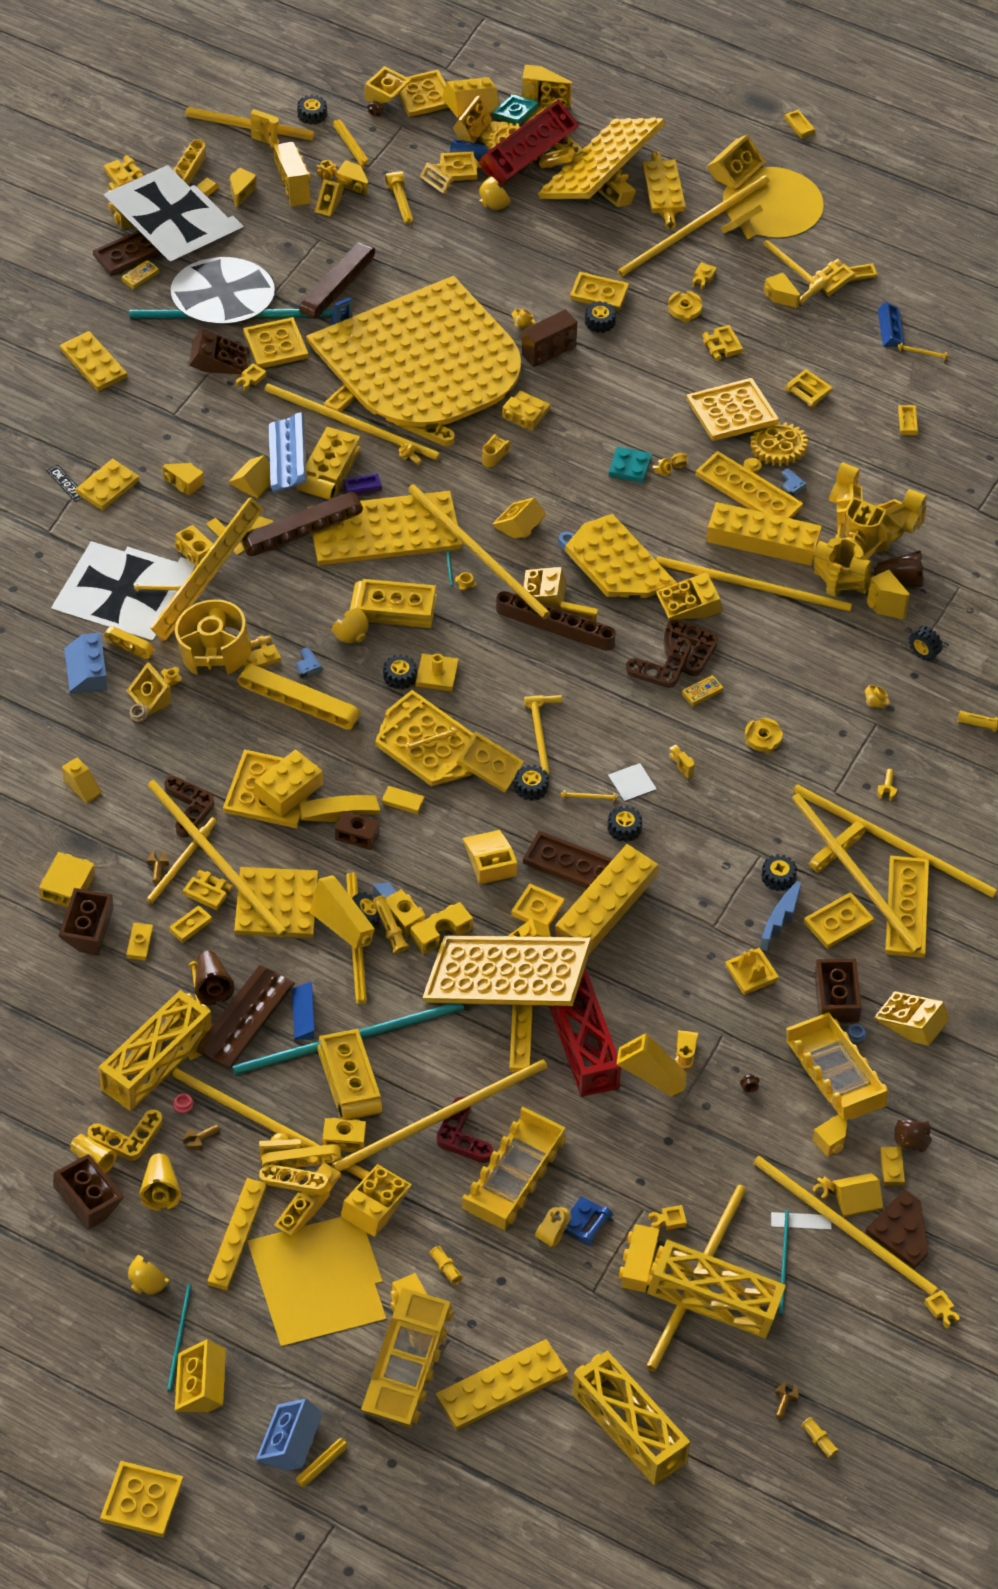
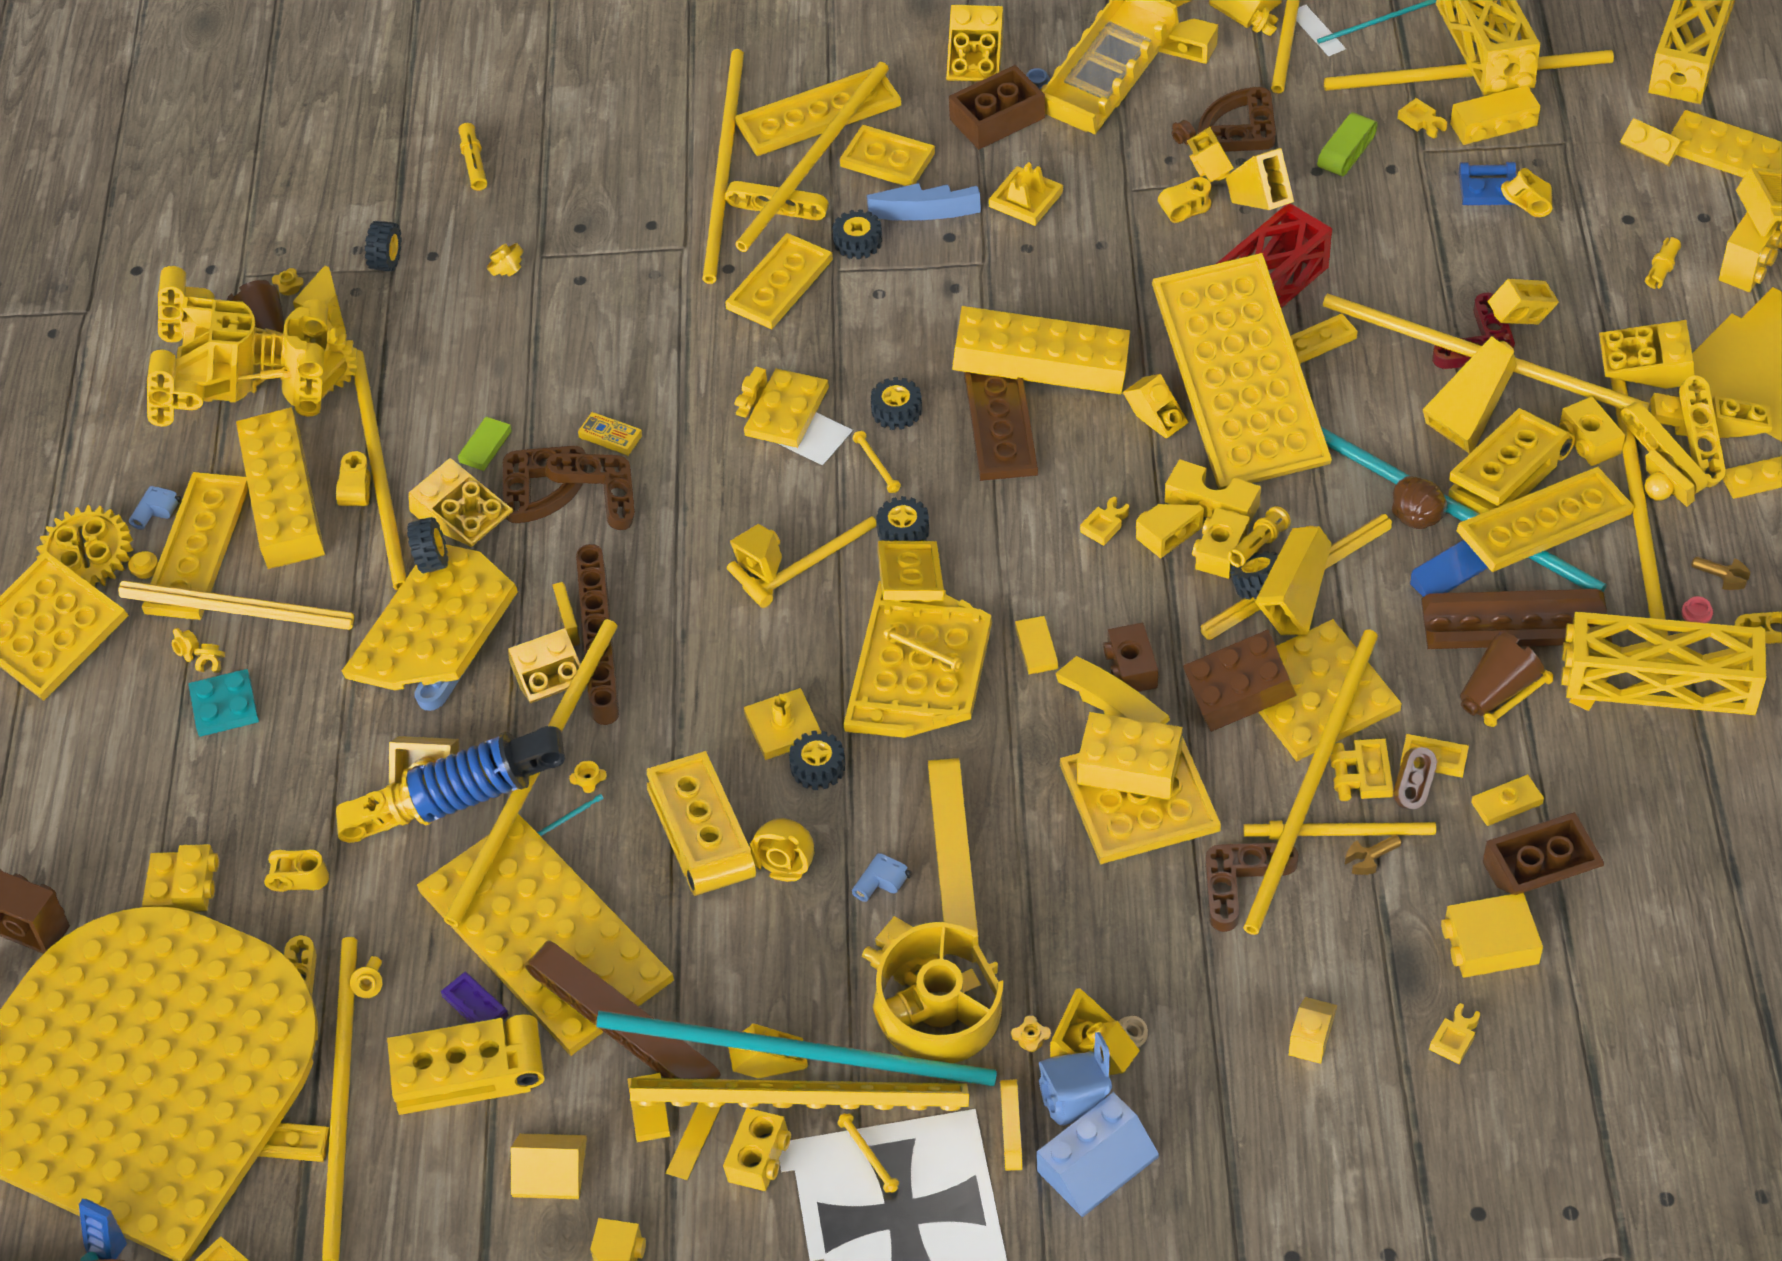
camera: 115 degrees left, 0 degrees up
medium blue plate [269,412,307,493] -> none
medium blue slope [373,882,397,898] -> none
yellow window [462,1106,567,1231] -> none
yellow slope [463,830,517,885] -> none
yellow plate [511,883,564,927] -> none
yellow plate [744,718,783,754] -> none
yellow bar [877,769,897,801] -> none
none -> yellow axle [118,580,355,630]
none -> yellow plate [272,268,304,296]
none -> yellow piece [336,451,371,506]
none -> piece [336,726,565,843]
none -> black wheel [407,517,448,573]
none -> lime tile [458,417,512,471]
none -> teal piece [596,1011,997,1086]
none -> yellow plate [725,233,833,329]
none -> yellow slope [728,1023,808,1078]
none -> yellow slope [730,523,782,583]
none -> yellow plate [744,368,829,448]
none -> medium blue piece [1039,1032,1112,1125]
none -> yellow brick [1079,1021,1140,1075]
none -> yellow plate [1080,496,1129,546]
none -> yellow slope [1136,504,1204,559]
none -> reddish brown brick [1183,629,1297,732]
none -> yellow brick [1187,127,1234,183]
none -> reddish brown beam [1198,87,1276,152]
none -> lime beam [1317,112,1378,177]
none -> reddish brown hair [1392,476,1448,529]
none -> plate [1393,747,1437,809]
none -> yellow slope [1423,336,1516,454]
none -> yellow plate [1429,1003,1480,1064]
none -> yellow plate [1456,467,1635,572]
none -> yellow brick [1488,279,1559,325]
none -> yellow plate [1620,118,1683,167]

